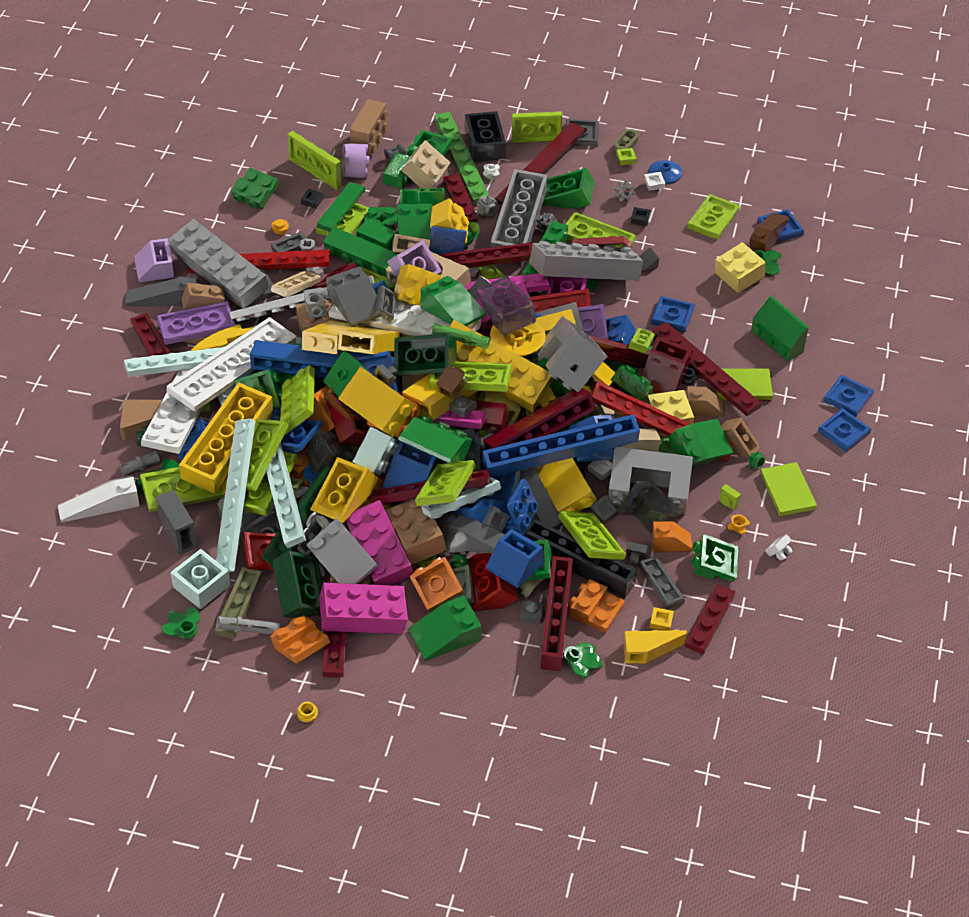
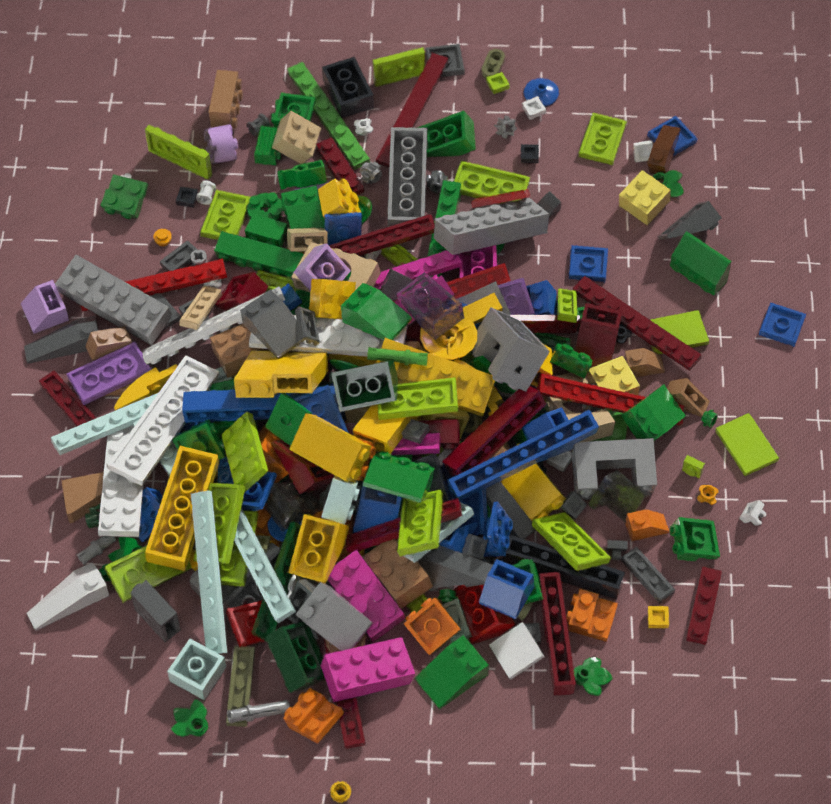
camera: 10 degrees left, 10 degrees up
light grey brick [304,288,327,319] -> none
green tile [317,182,365,232] -> none
dark grey tile [374,364,398,388] -> none
reddish brown brick [436,365,467,400] -> none
yellow slope [623,630,687,664] -> none
blue tile [818,408,871,452] -> none
none -> white bush [196,181,216,205]
none -> white tile [489,622,545,679]
none -> white tile [633,141,653,162]
none -> dark grey slope [658,201,722,240]

